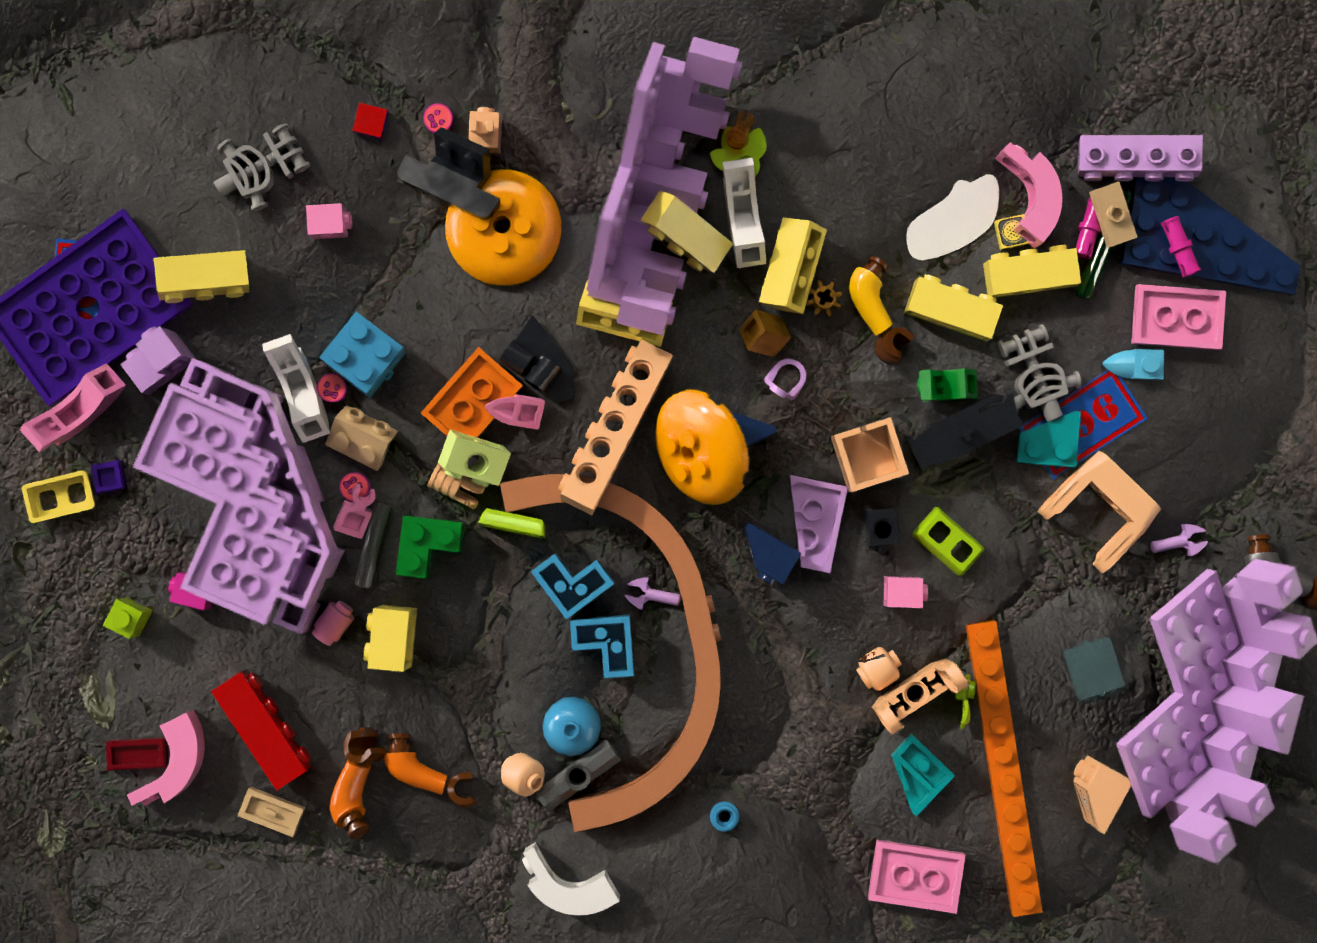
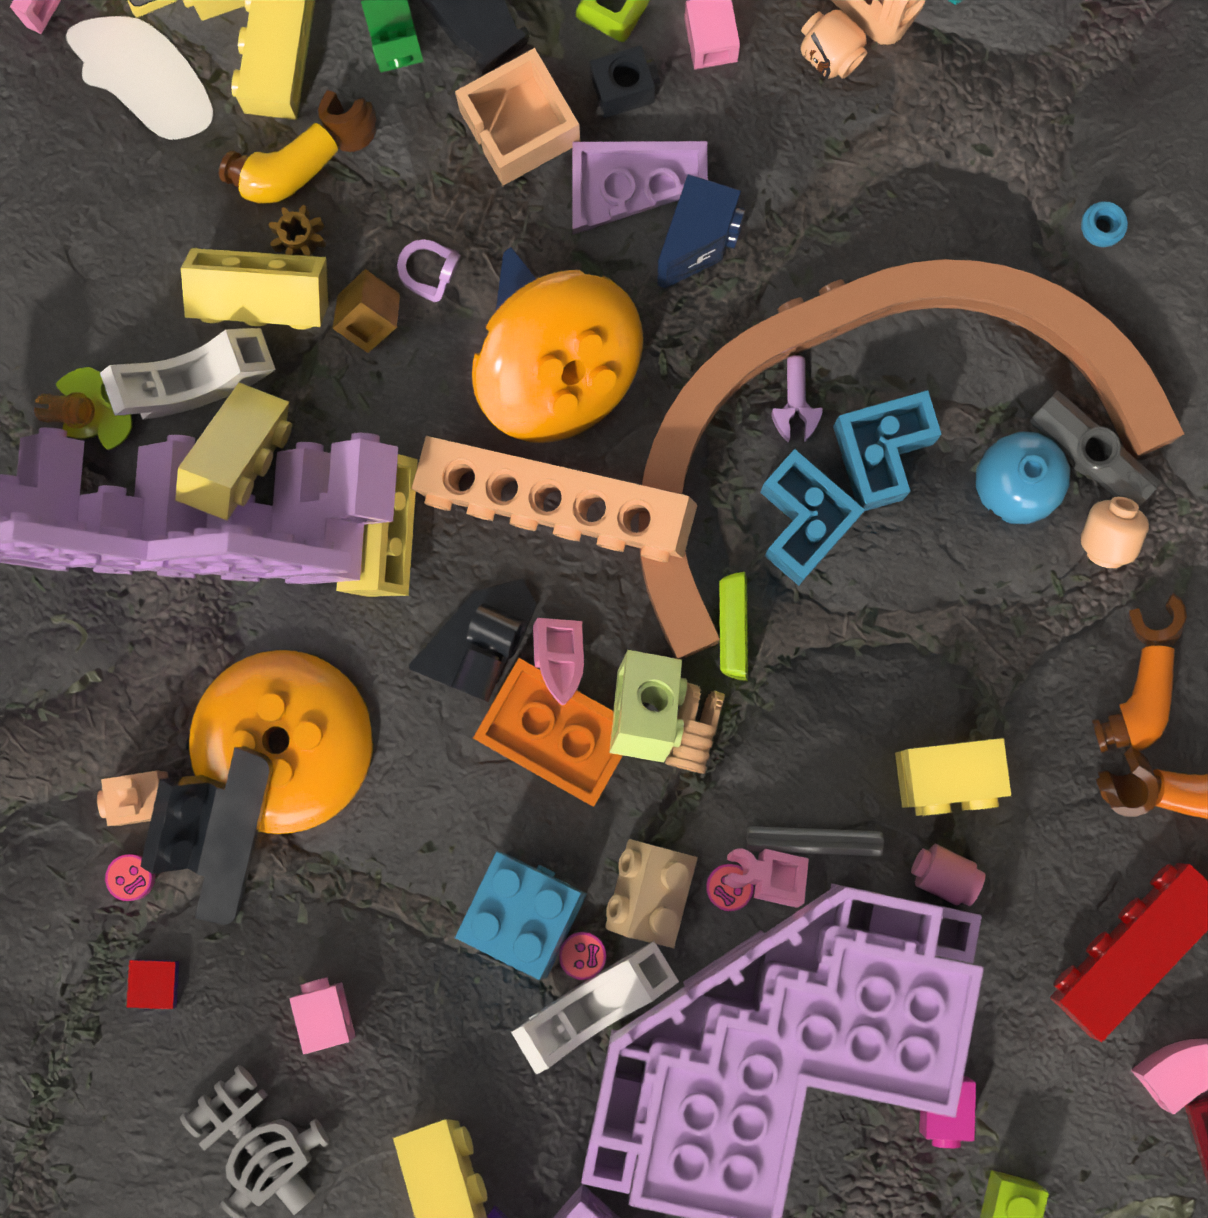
camera: 90 degrees left, 5 degrees down
green brick [396,516,466,578] -> none

